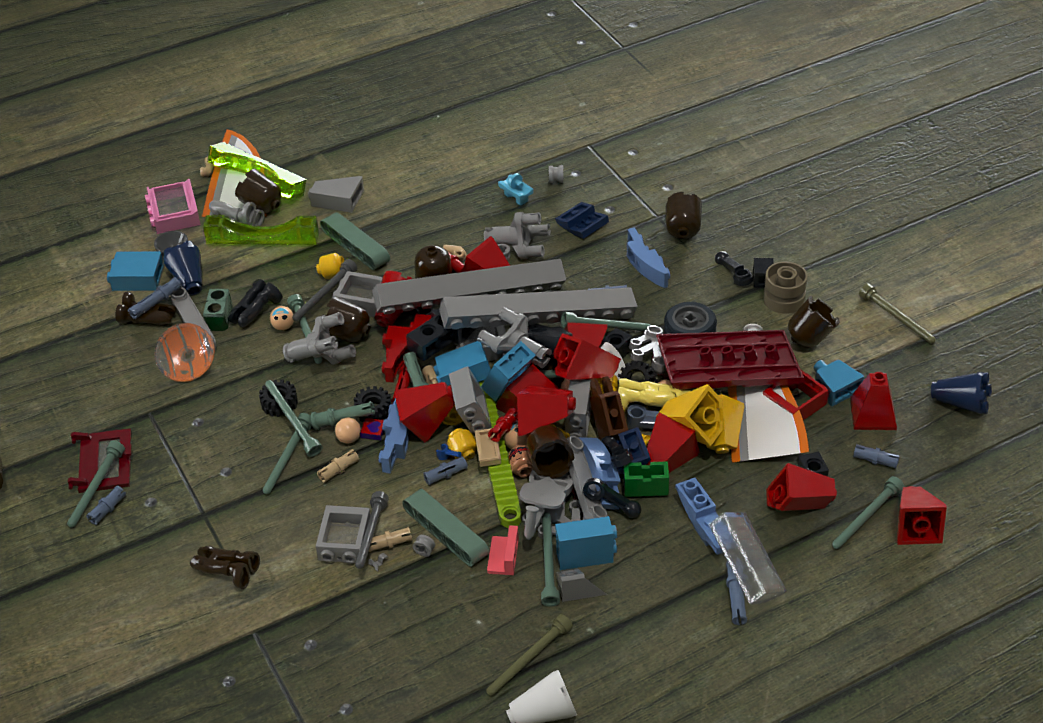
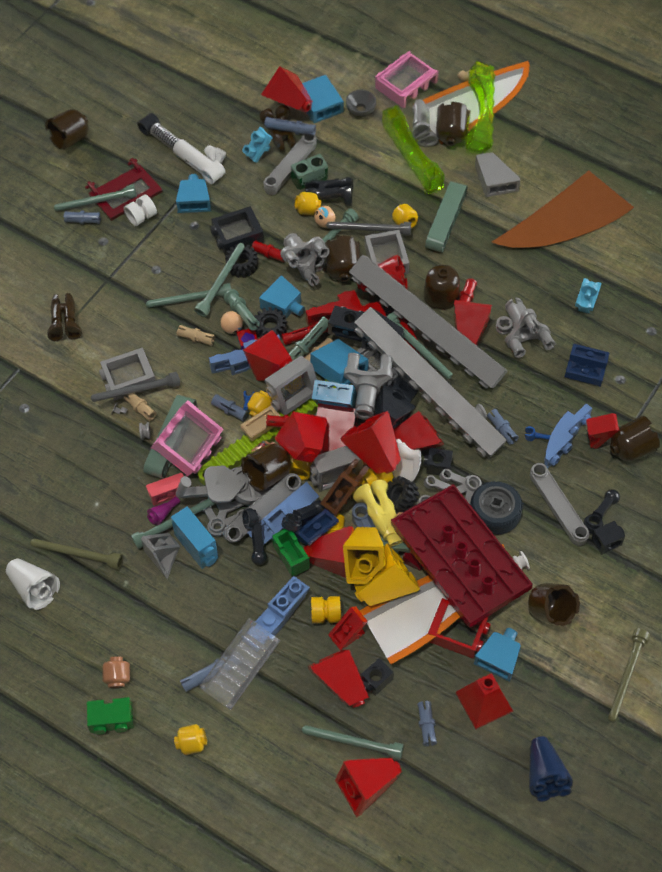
camera: 60 degrees right, 15 degrees up
clear dish [155,323,215,382] -> none
dark blue cone [163,241,202,296] -> none
tan arm [443,245,467,261] -> none
light grey wheel [549,165,563,183] -> none
sand green piece [561,312,651,331] -> none
dark tan wheel [764,261,808,314] -> none
none -> green brick [87,697,133,735]
none -> nougat head [103,657,130,688]
none -> white wheel [124,194,157,226]
none -> piece [137,113,225,184]
none -> magenta cone [147,496,180,525]
none -> window [151,401,223,477]
none -> yellow head [174,724,207,755]
none -> dark azure torso [176,174,211,213]
none -> white arm [204,145,226,163]
none -> black window [210,206,264,255]
none -> medium azure hips [242,127,273,162]
none -> red pin [251,240,285,262]
none -> dark azure torso [259,276,305,319]
none -> red slope [261,66,313,112]
none -> yellow head [295,192,321,216]
none -> yellow wheel [311,596,341,624]
none -> red slope [328,606,368,650]
none -> dark orange sticker [492,171,634,248]
none -> blue hand [525,426,551,441]
none -> light grey piece [530,463,589,546]
none -> red slope [586,413,619,449]

